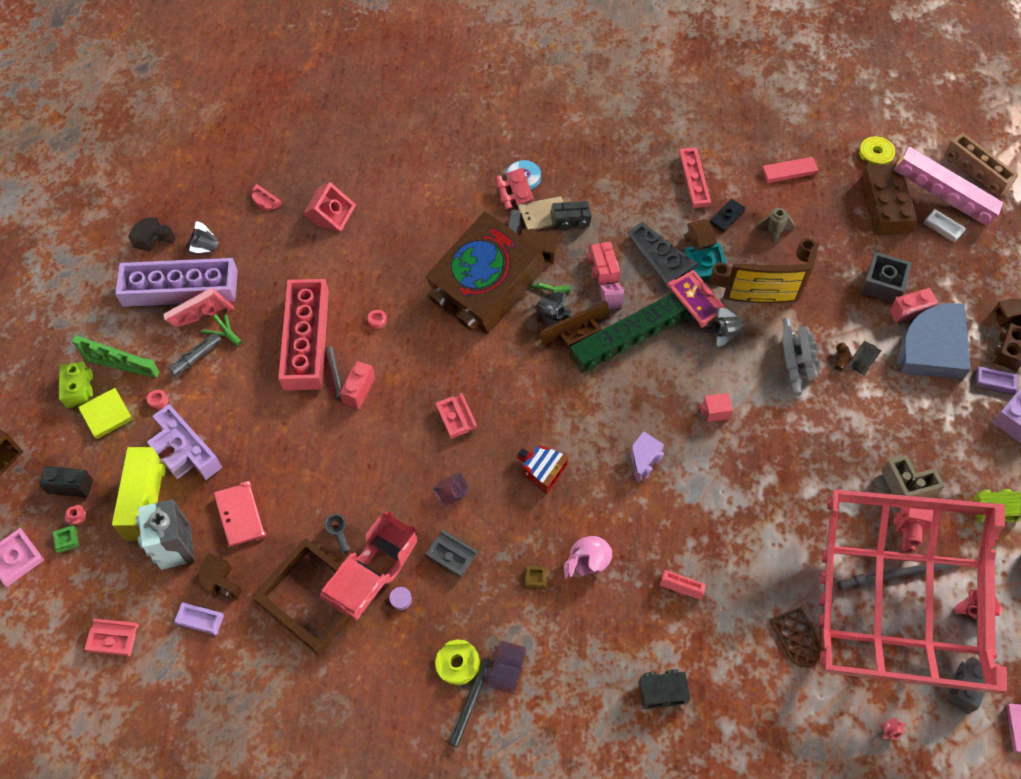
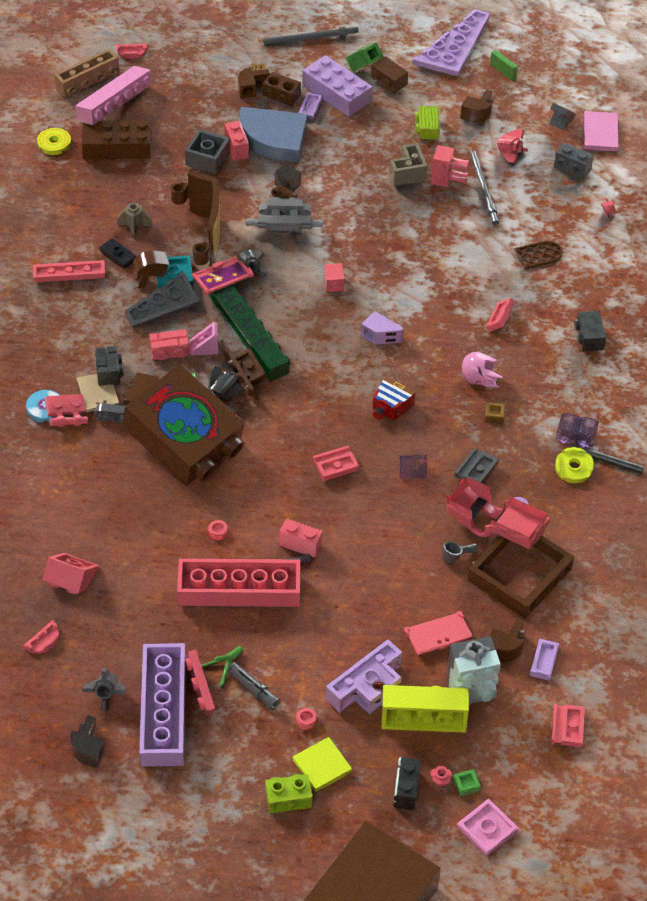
camera: 90 degrees left, 10 degrees down
bright green wing [72,335,160,378] -> none
coral tile [762,157,819,183] -> none
coral window [818,489,1007,694] -> none
white tile [923,209,966,243] -> none

